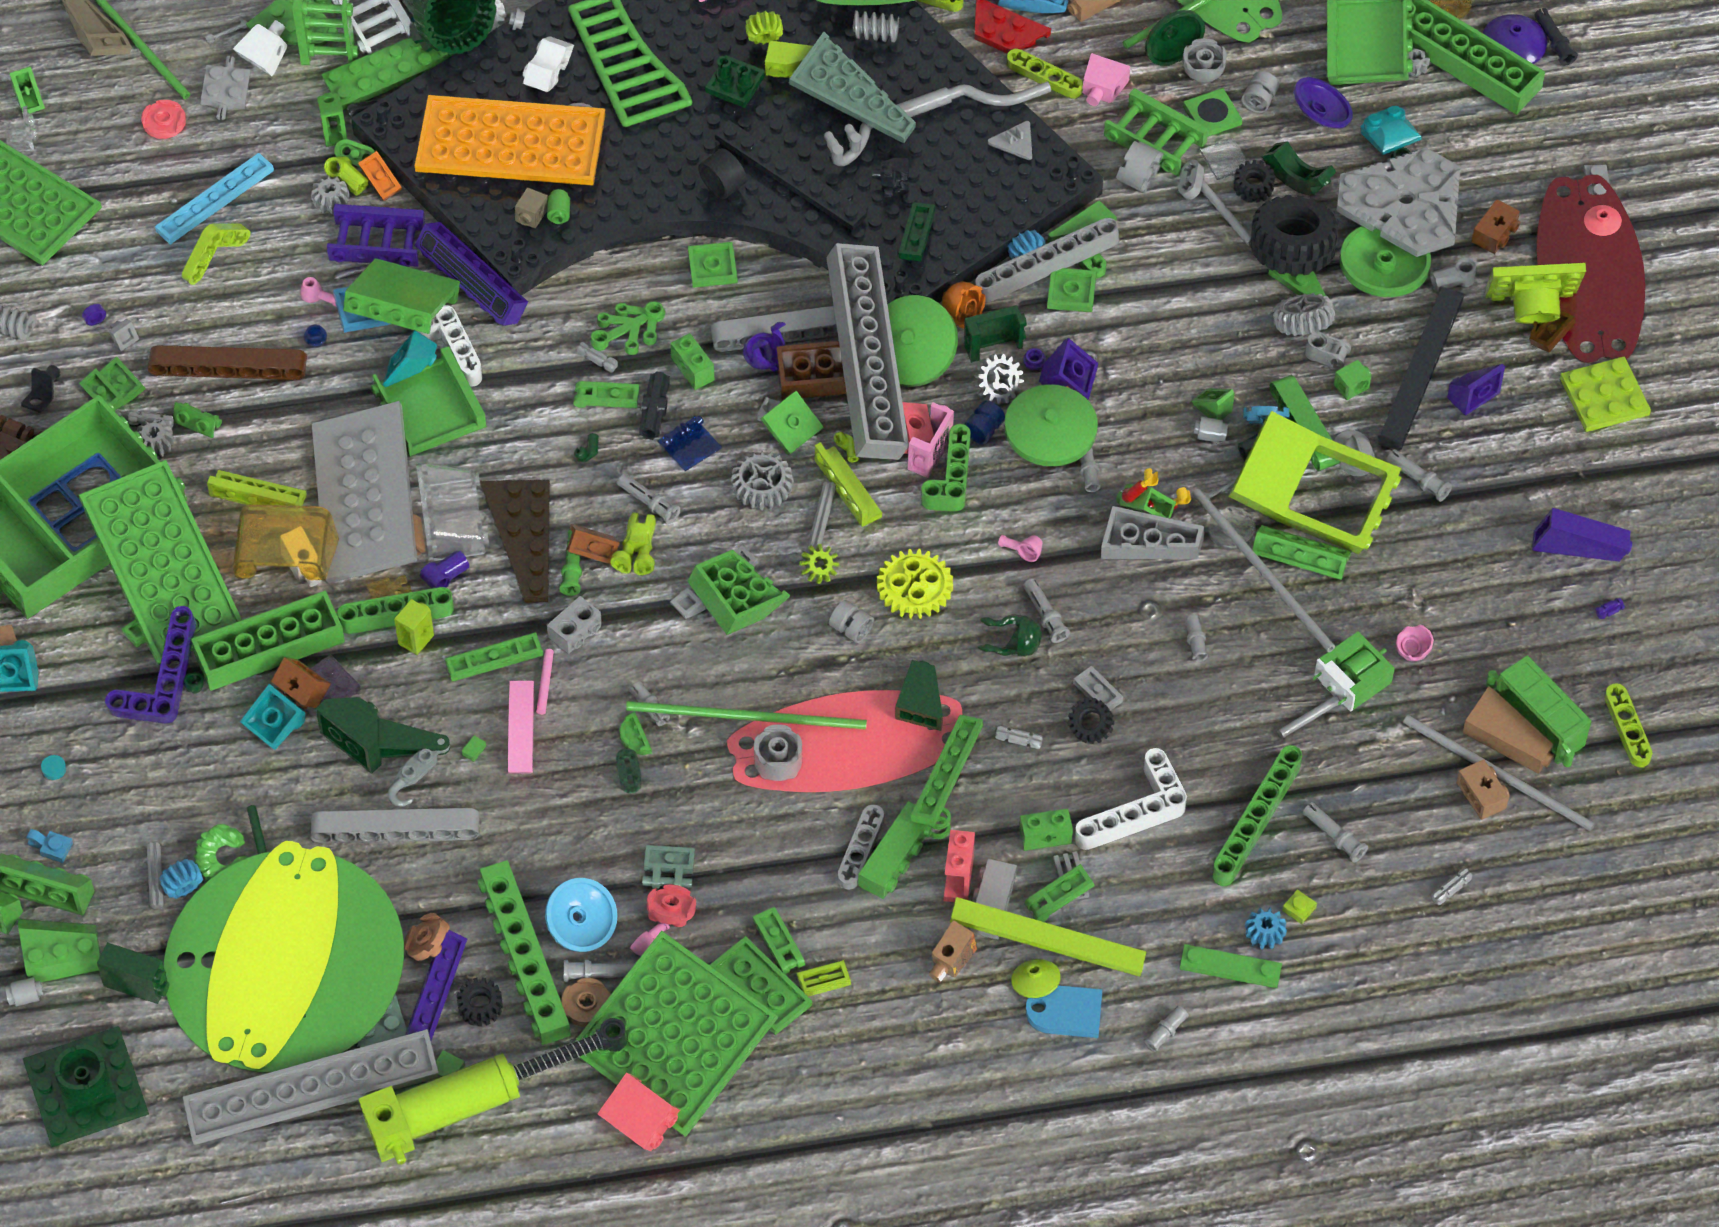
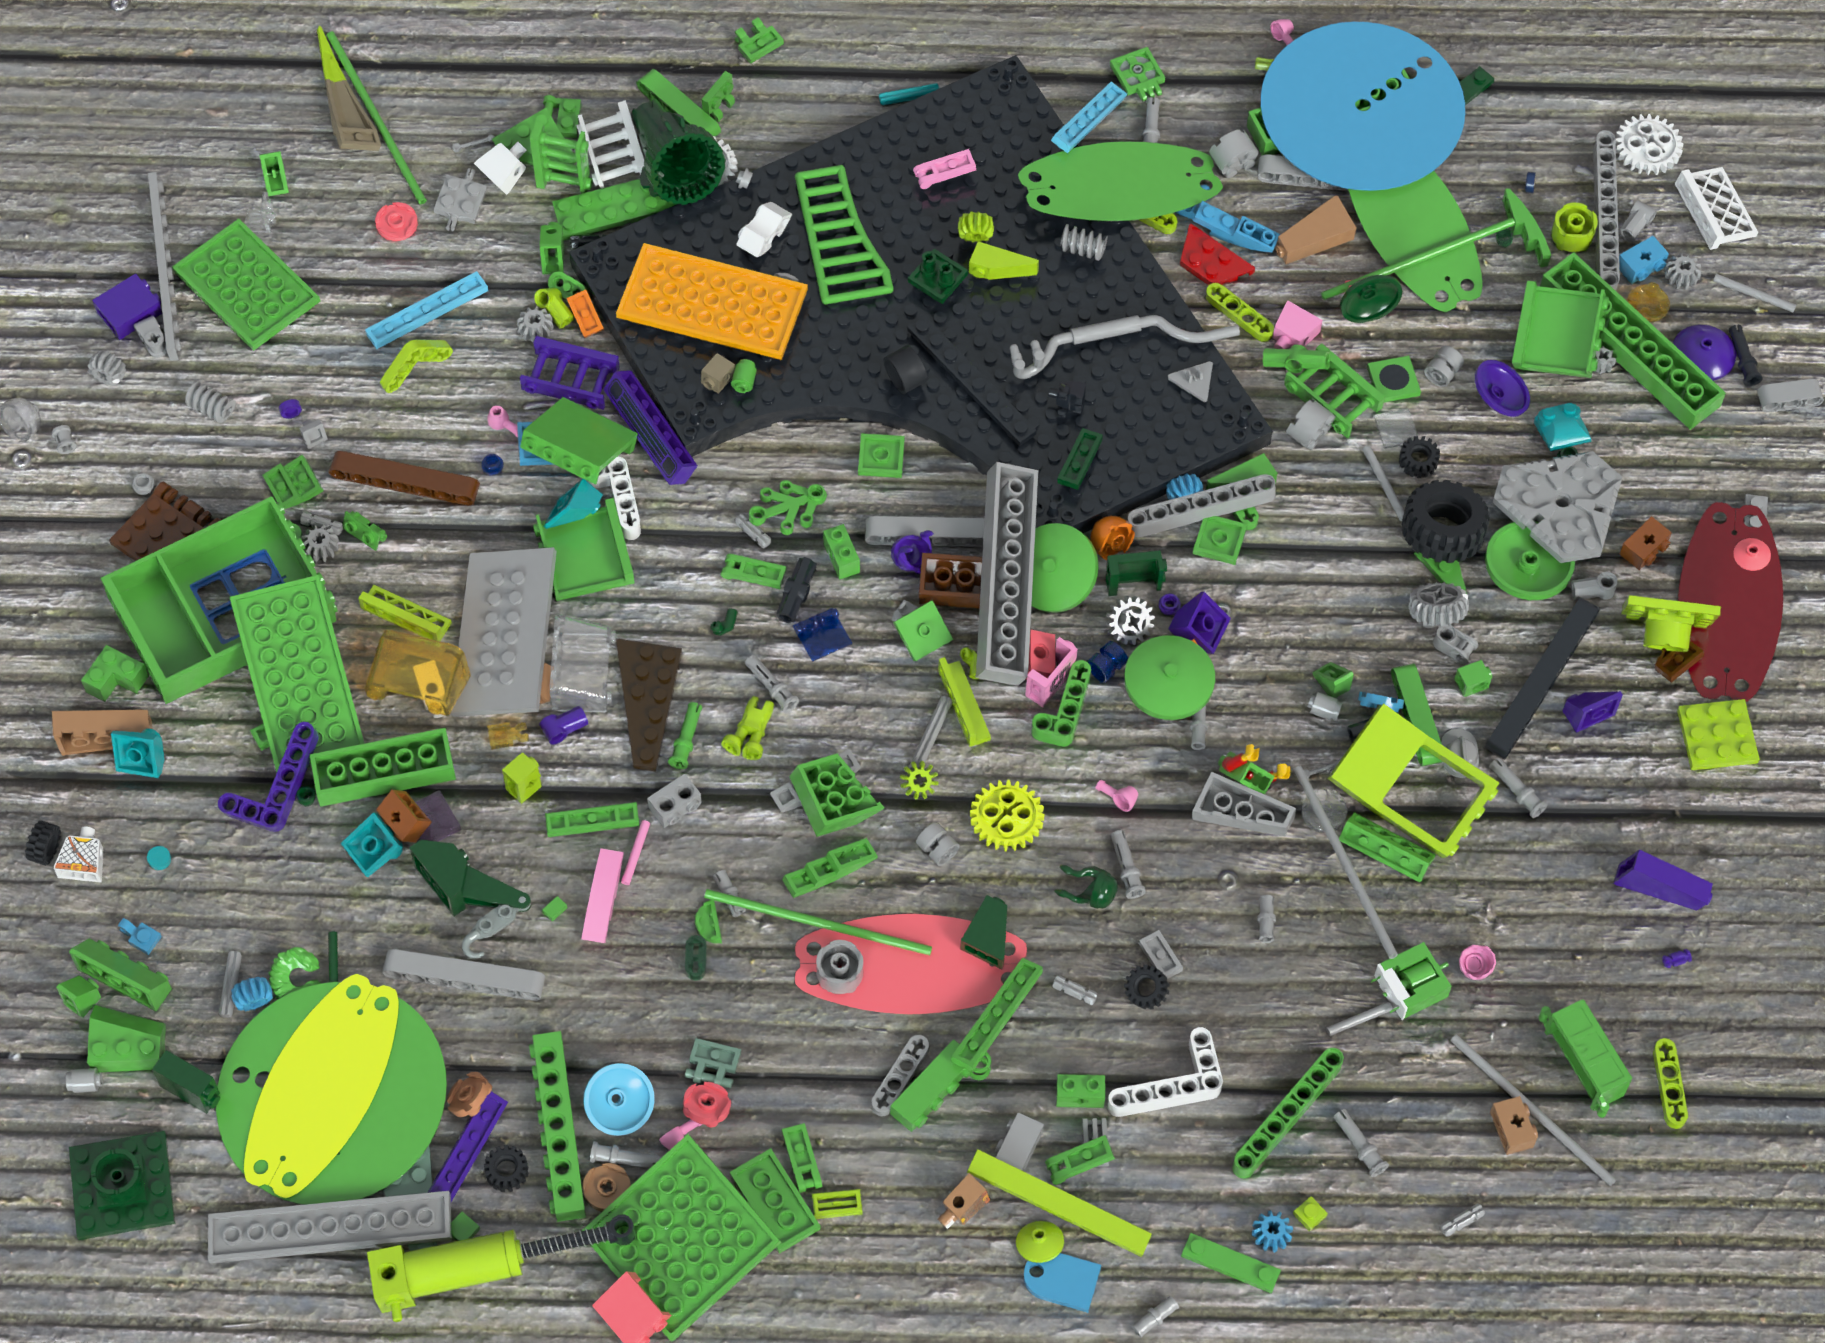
camera: 10 degrees right, 5 degrees up
black bracket [21,365,61,413] -> none
bright green beam [337,587,454,634] -> none
dark orange panel [567,524,619,564] -> none
light grey gear [731,451,794,510] -> none
sand green wing [789,32,916,143] -> none
coral panel [944,830,975,902] -> none
light grey beam [1178,160,1204,200] -> none
light grey cylinder [1183,38,1227,83] -> none
dark green arch [1261,141,1336,195] -> none
medium nougat slope [1463,686,1554,774] -> none
none -> bright green slope [782,838,878,898]
none -> bright green piece [1263,344,1330,373]
none -> light grey beam [1757,379,1824,413]

